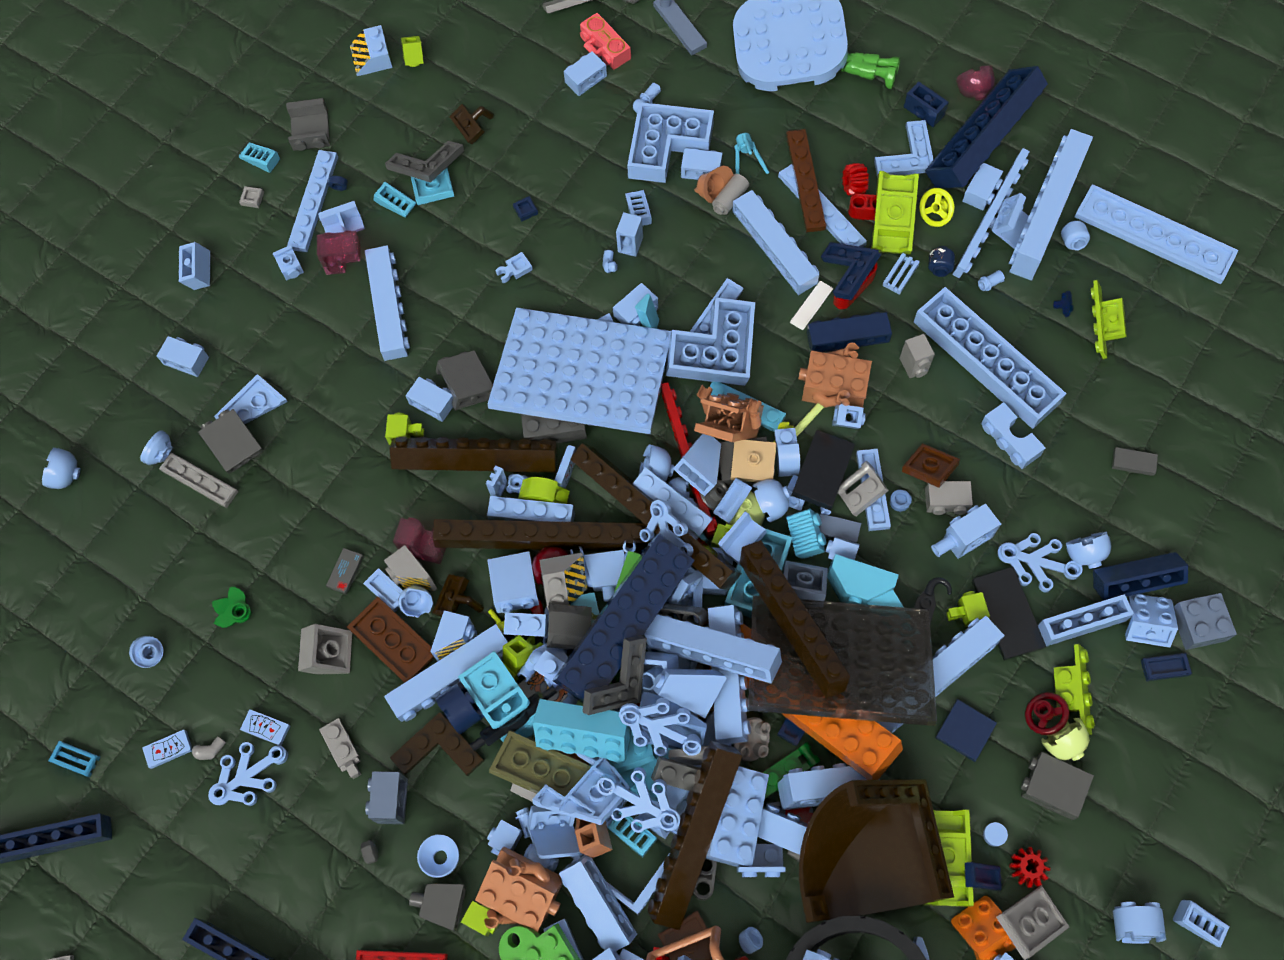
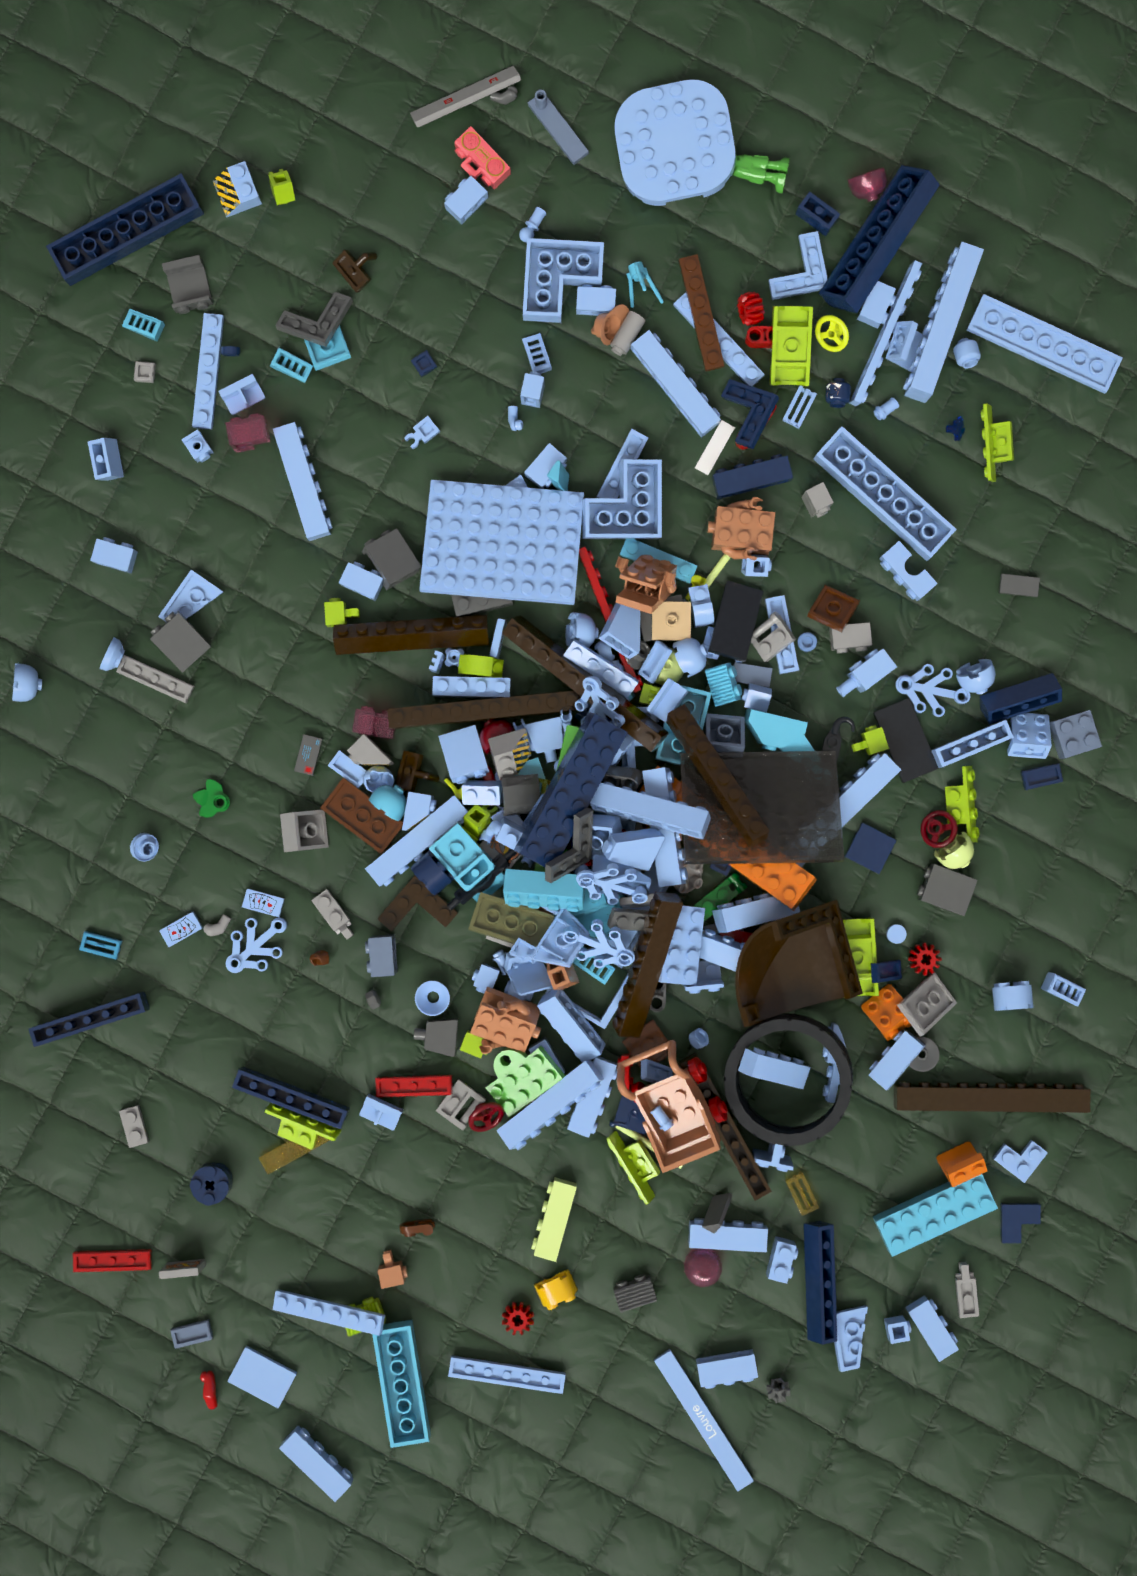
camera: 10 degrees left, 20 degrees up
none -> dark blue brick [46,173,204,286]
none -> reddish brown piece [309,950,329,966]
none -> medium azure cylinder [369,785,407,821]

